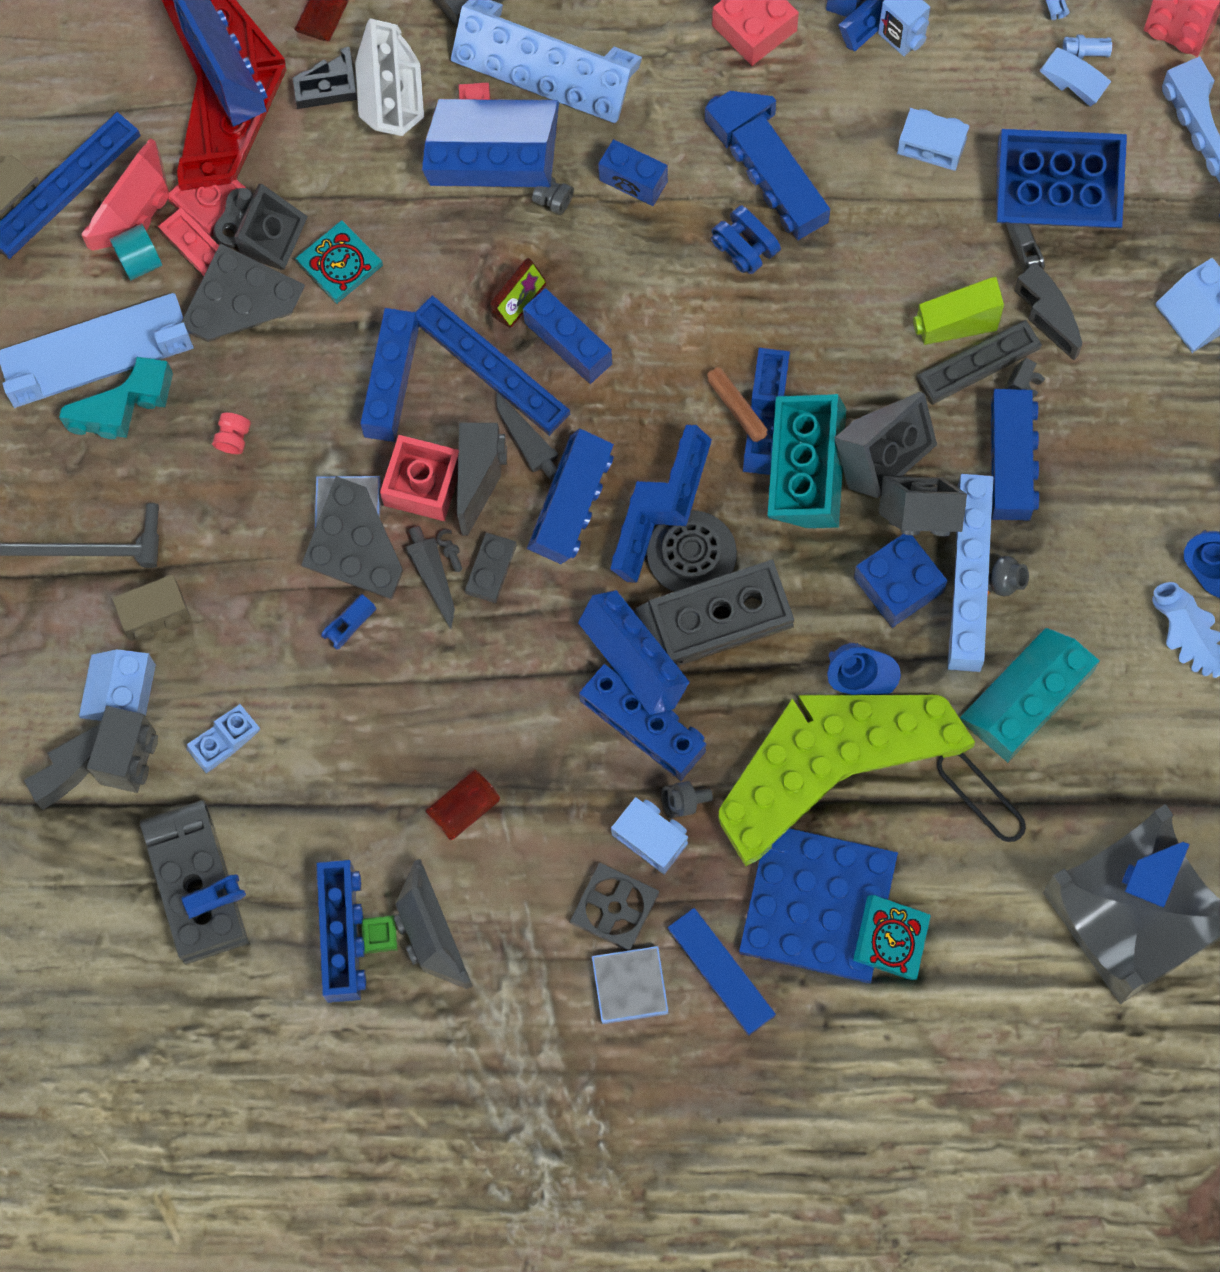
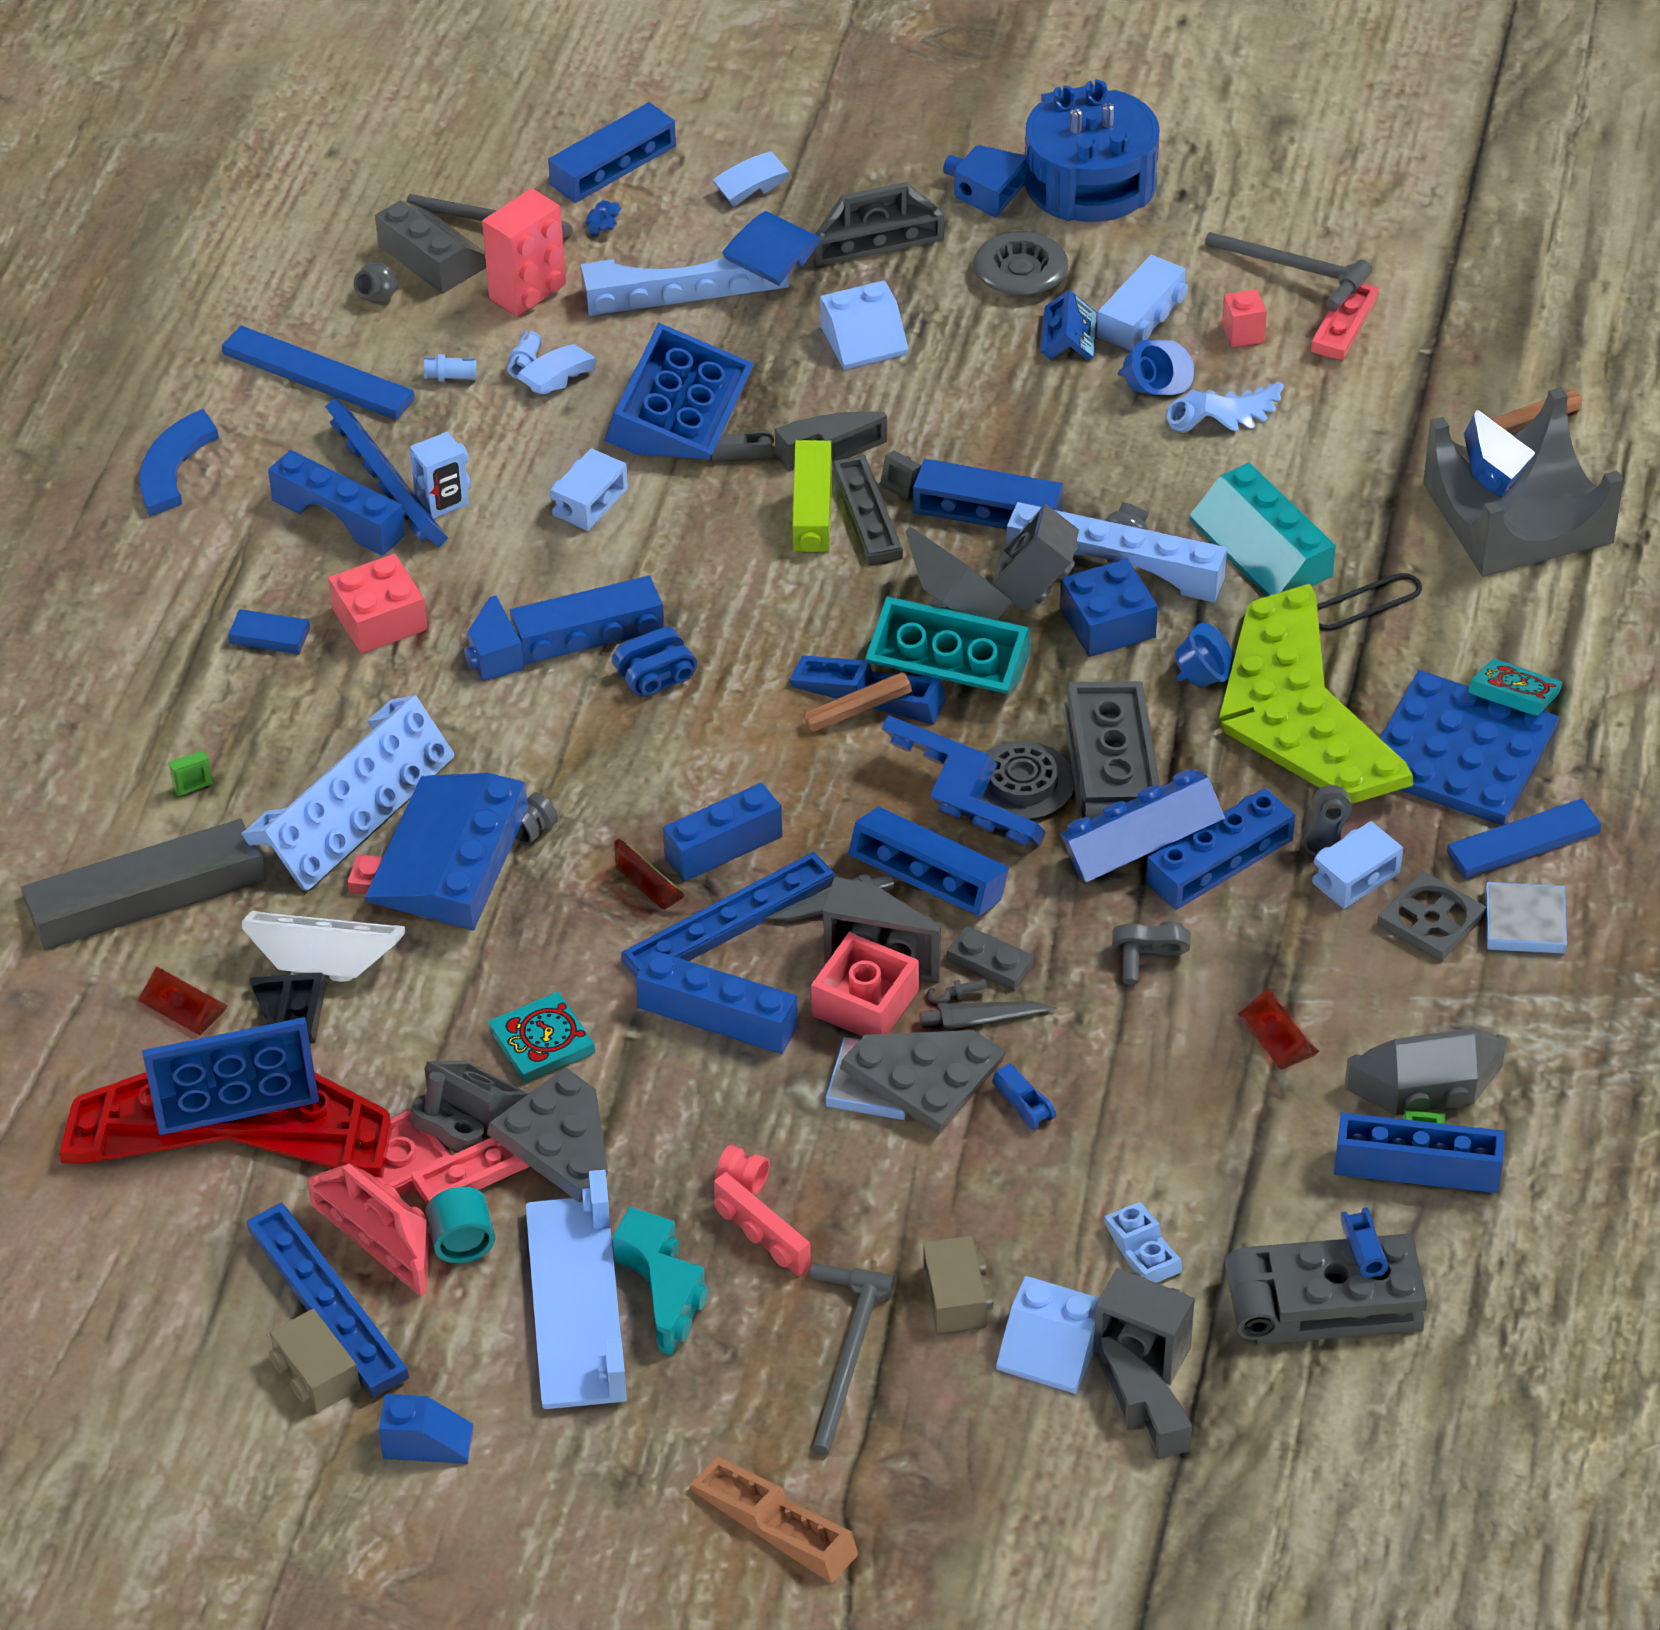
camera: 80 degrees left, 25 degrees down
blue brick [598,139,668,206] -> none
none -> coral plate [714,1172,811,1277]
none -> dark grey piece [1112,921,1191,985]

